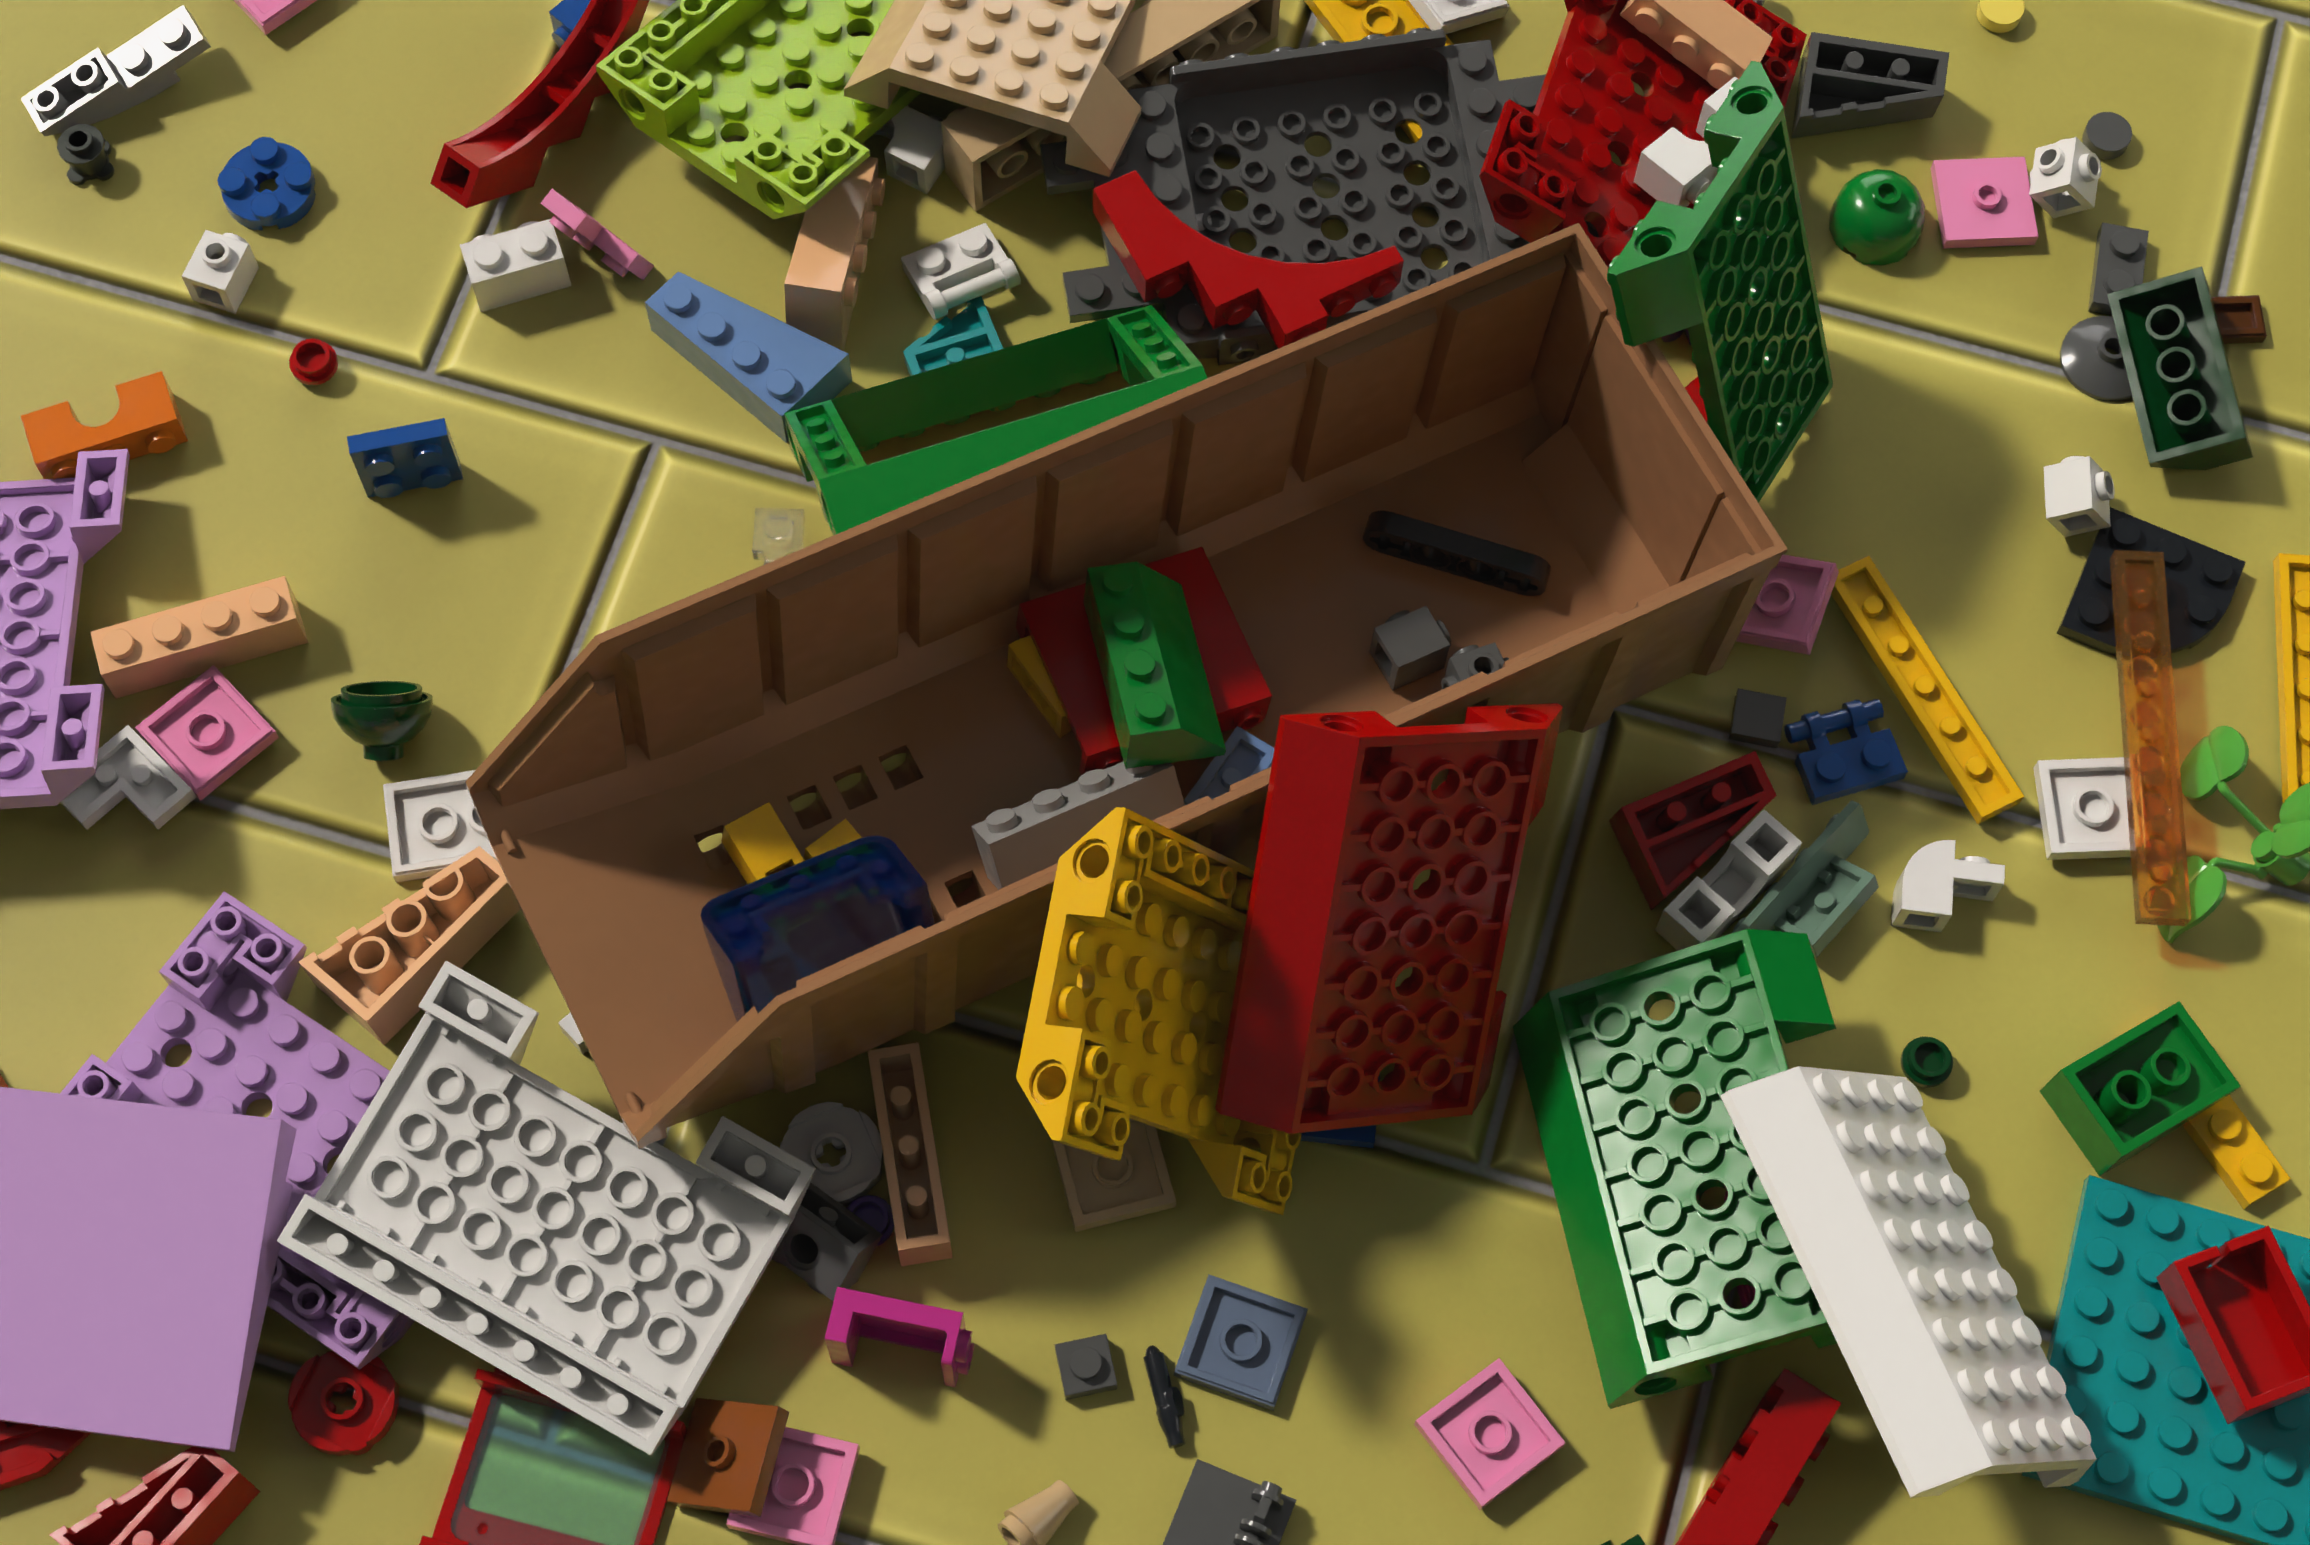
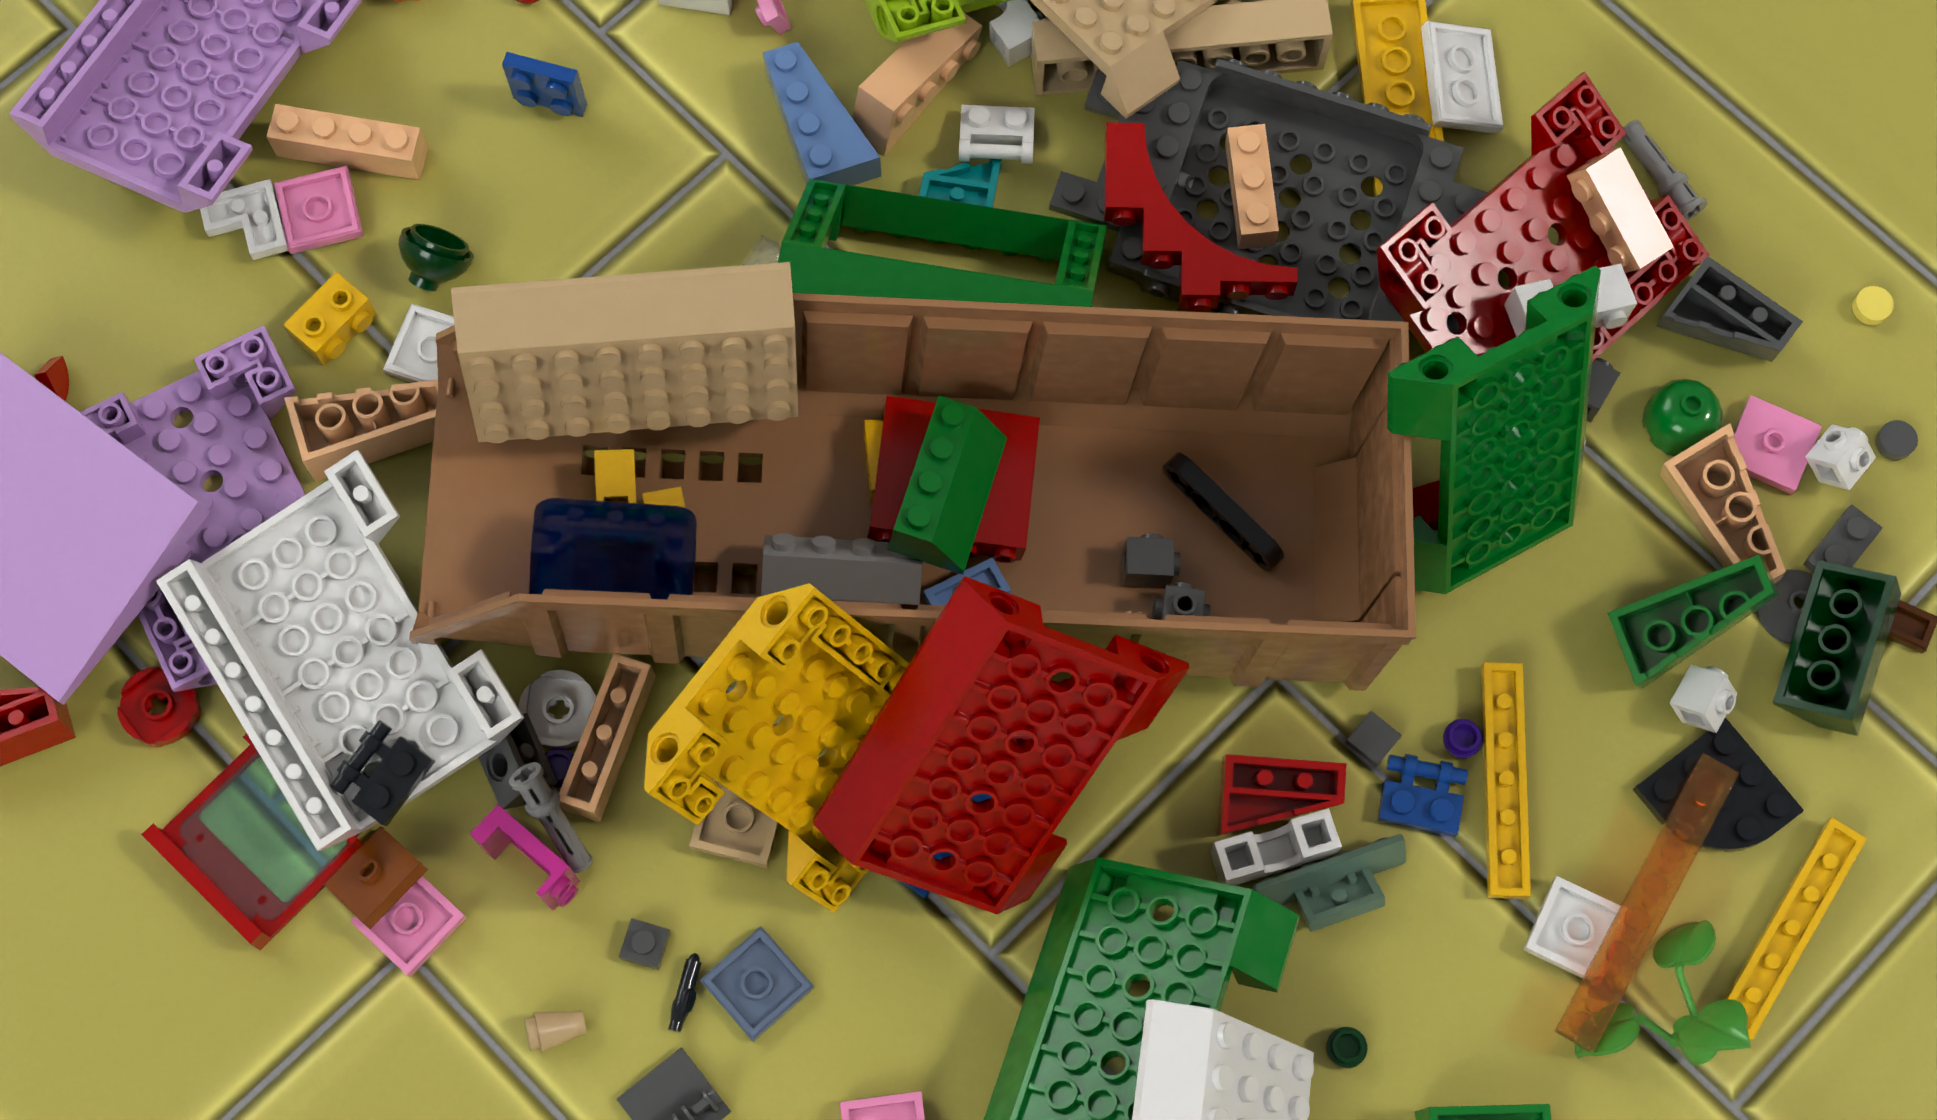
camera: 30 degrees right, 5 degrees up
bright pink plate [1736,555,1839,655] -> none
white brick [1891,840,2005,932] -> none
none -> yellow brick [283,272,377,366]
none -> black plate [330,720,436,826]
none -> tan slope [451,262,799,443]
none -> light grey pin [509,762,593,873]
none -> light nougat brick [1225,124,1279,249]
none -> dark purple plate [1443,719,1483,759]
none -> green wedge [1607,555,1779,688]
none -> light nougat wedge [1659,423,1786,584]

